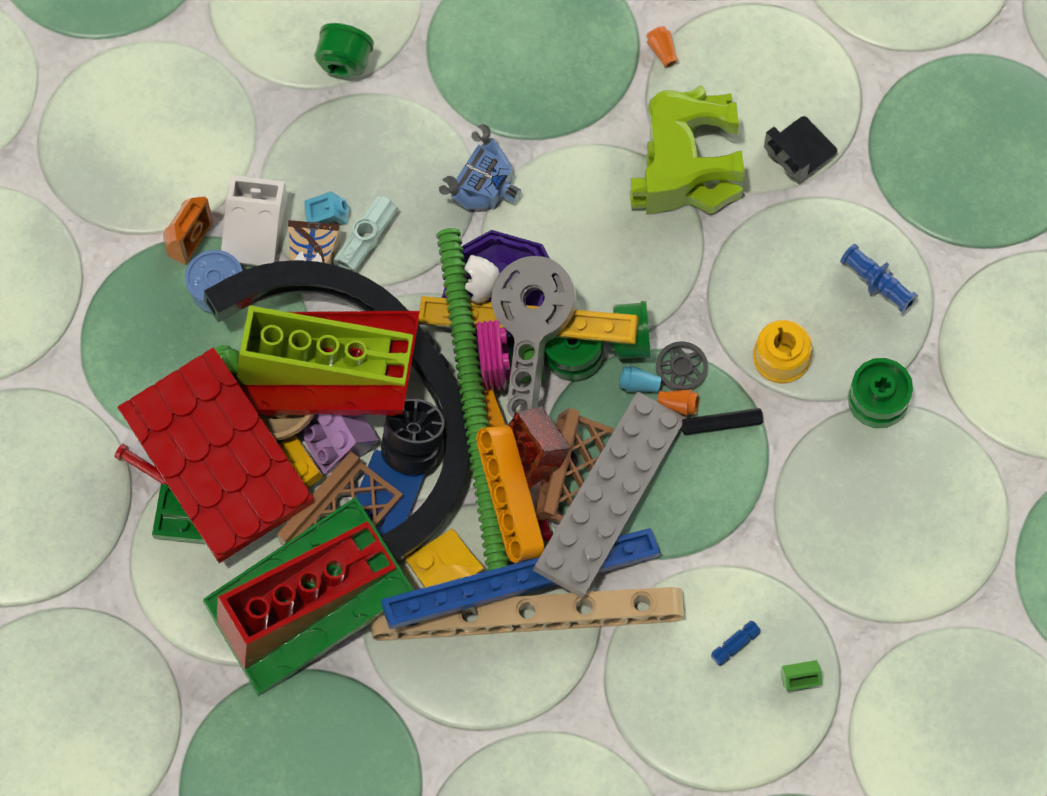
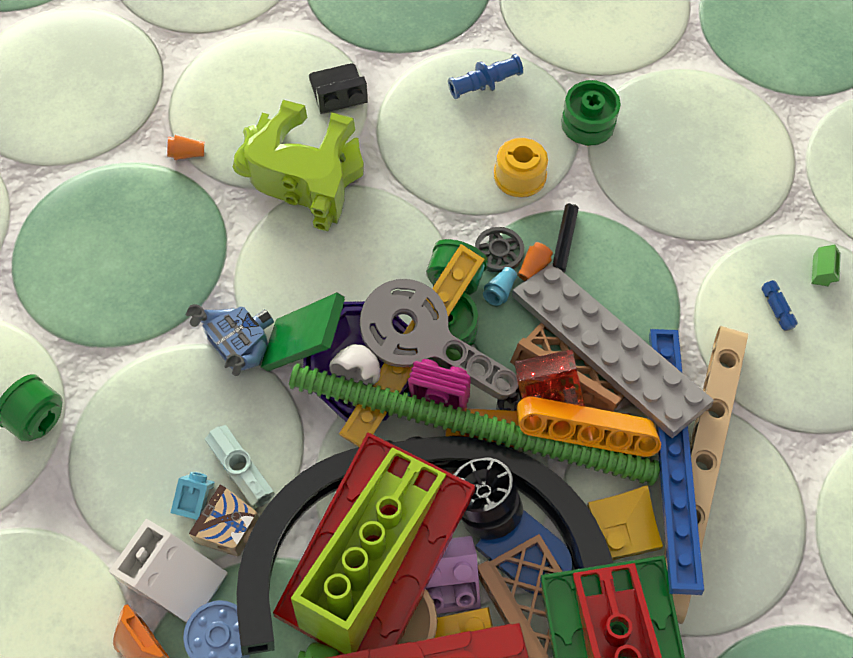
camera: 70 degrees left, 5 degrees down
none -> green tile [260,292,345,371]

